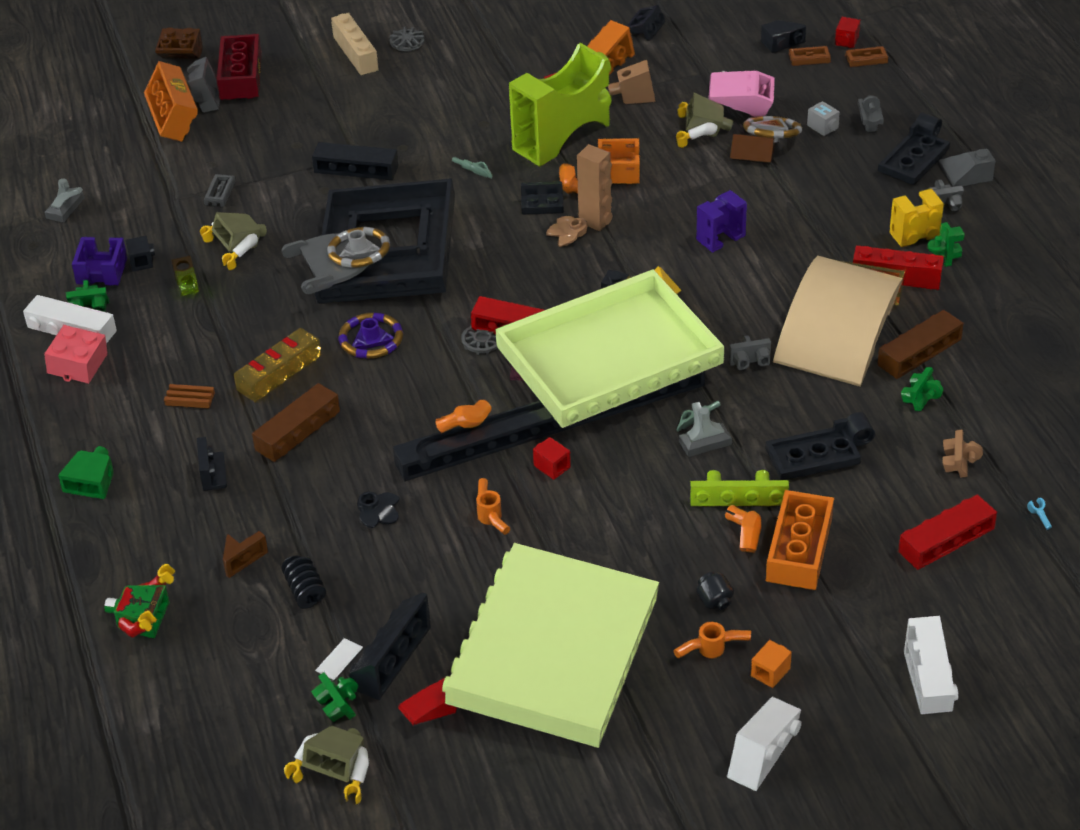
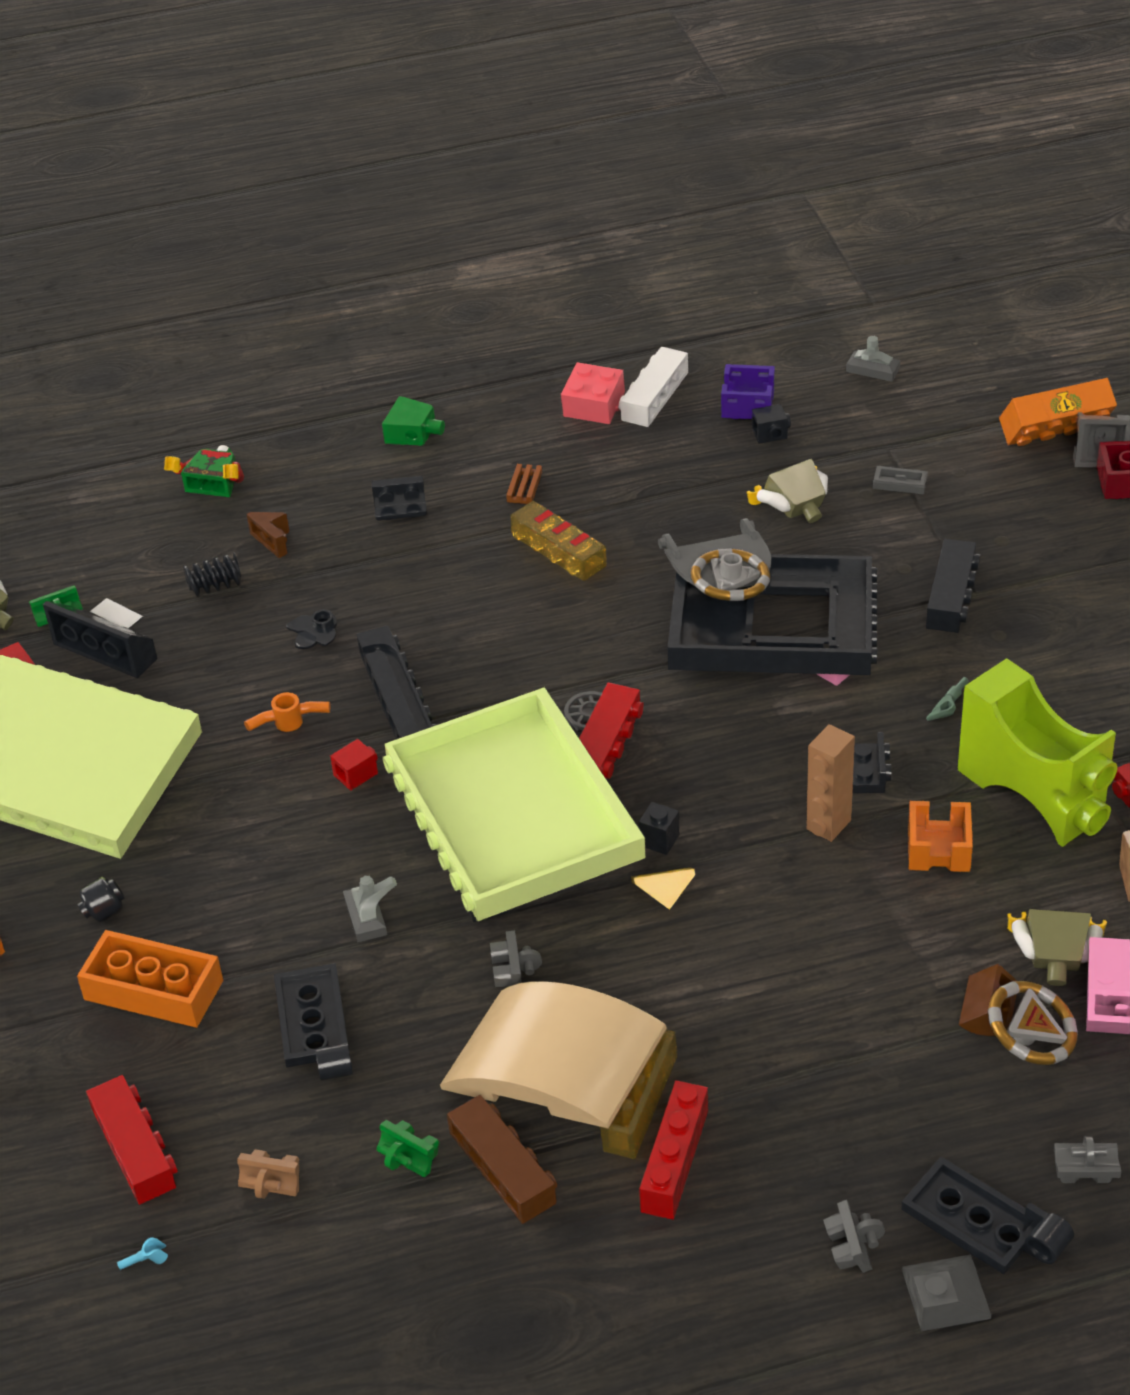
camera: 95 degrees right, 0 degrees up
green hips [66,280,109,312] -> none
clear neon green leg [171,255,199,296] -> none
reddish brown brick [252,383,340,462] -> none
dark purple piece [338,312,403,359] -> none
orange arm [436,400,492,433] -> none
medium nougat plate [546,216,588,247] -> none
orange arm [559,163,578,194] -> none
orange piece [674,622,751,659] -> none
sand green hand [677,401,720,432] -> none
lime plate [690,470,789,506] -> none
dark purple piece [696,190,747,253] -> none
orange arm [725,505,761,552] -> none
light grey brick [807,101,840,136] -> none
yellow piece [889,188,944,247] -> none
green hips [927,222,965,267] -> none

